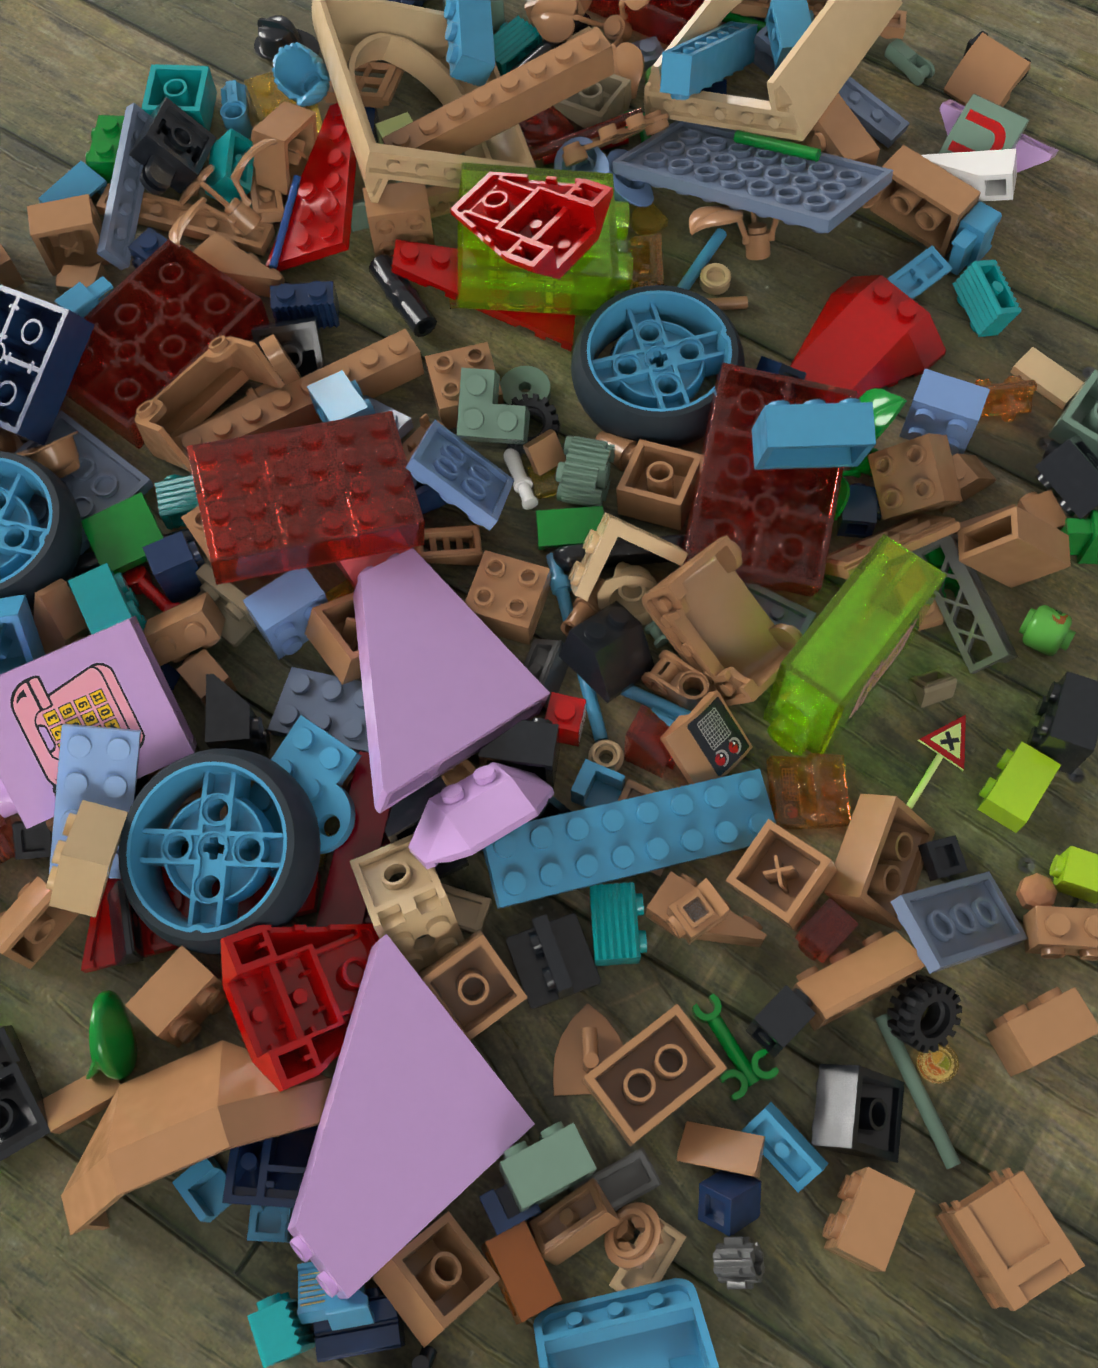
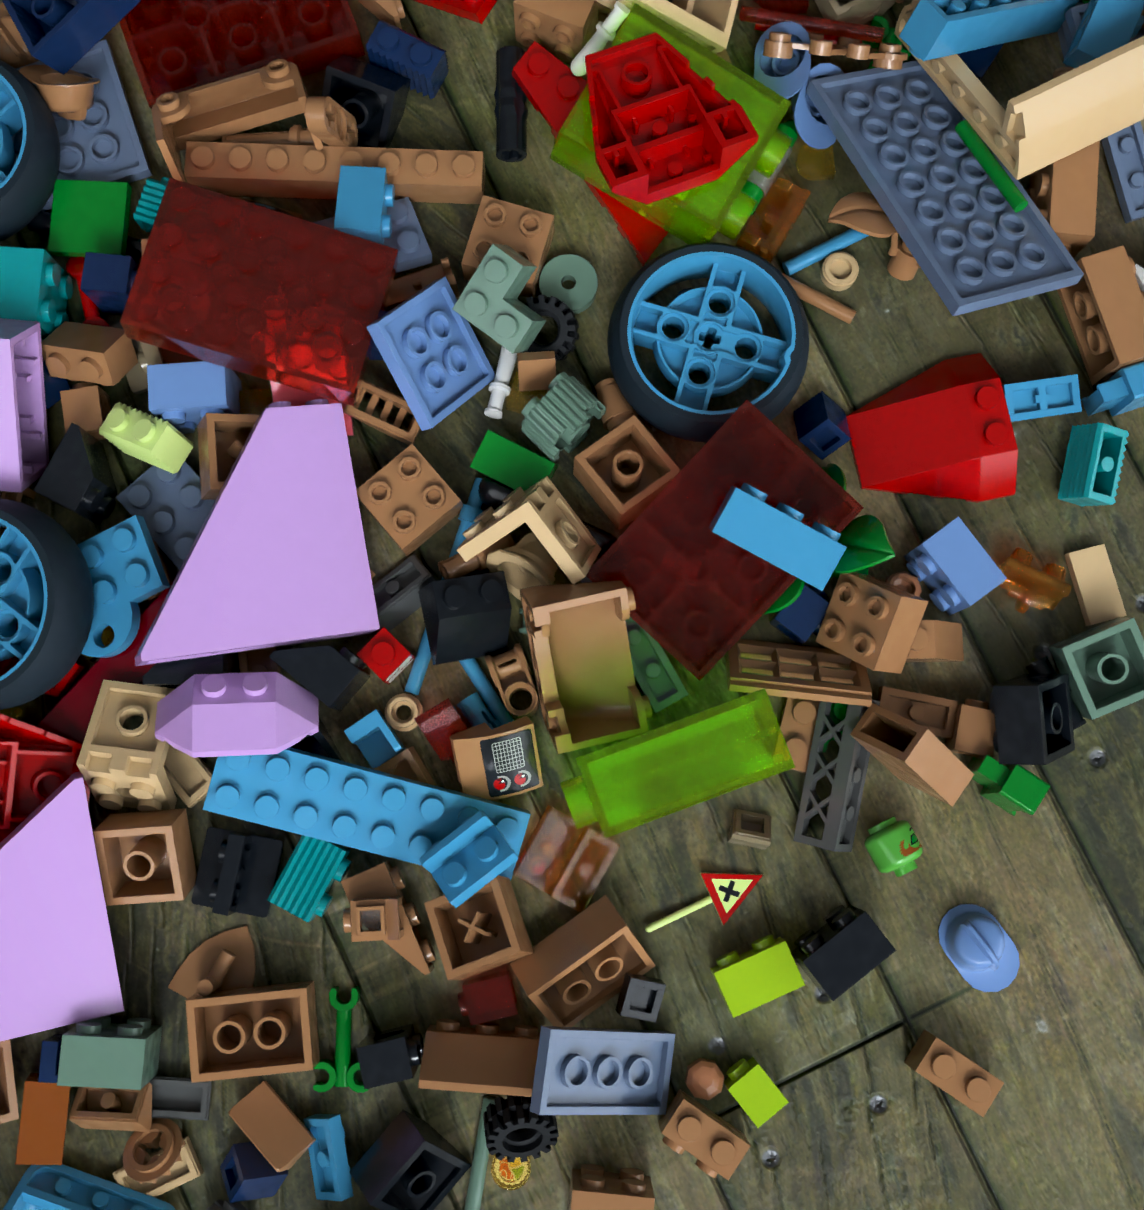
camera: 25 degrees right, 15 degrees up
none -> yellowish green brick [99,402,193,474]
none -> dark azure bracket [419,811,519,908]
none -> white piece [570,1,631,76]

